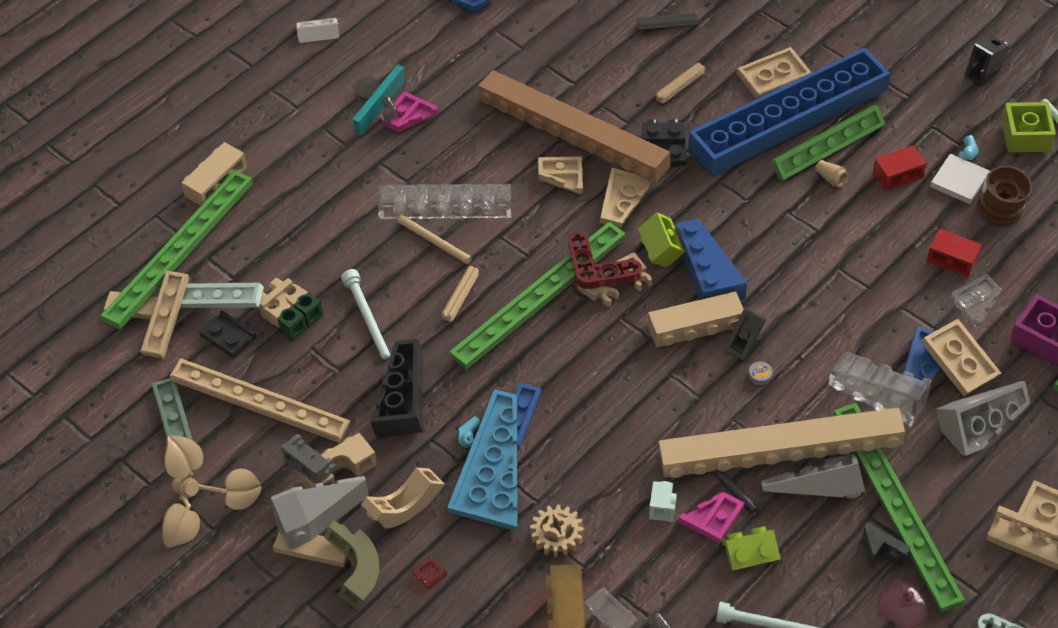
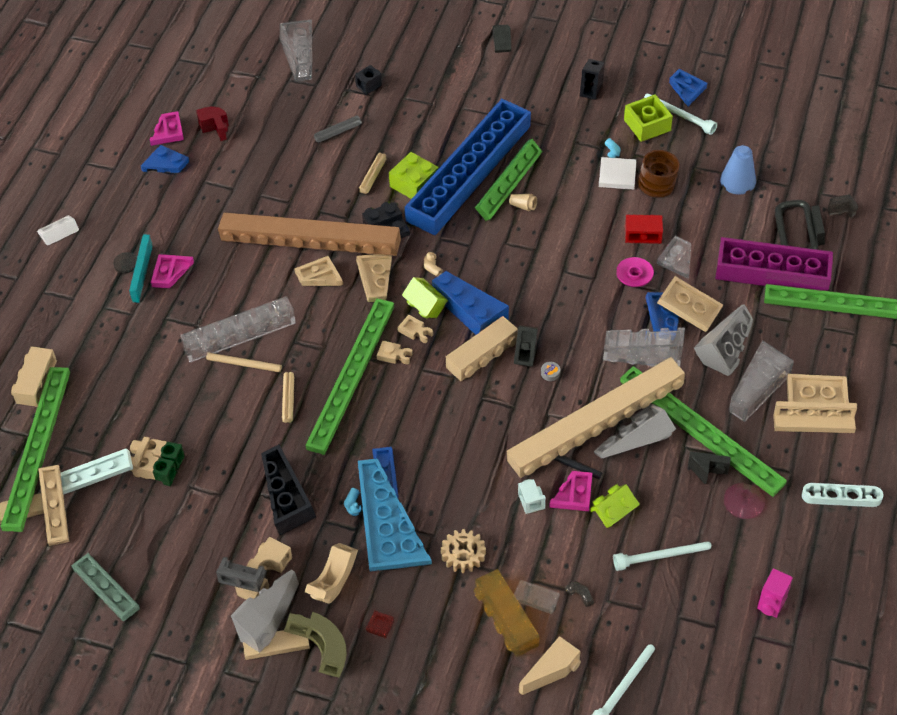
camera: 25 degrees left, 0 degrees up
tan plant [162,436,261,548] -> none
tan tile [170,358,350,443] -> none
black plate [199,310,257,359] -> none
light aqua piece [341,269,390,360] -> none
clear smoke arm [379,96,398,123] -> none
dark red beam [568,231,642,289] -> none
tan tile [736,47,812,99] -> none
red brick [873,145,927,191] -> none
none -> lime brick [389,152,439,199]
none -> tan arm [424,252,443,277]
none -> dark pink dish [616,257,654,287]
none -> clear wedge [729,340,794,422]

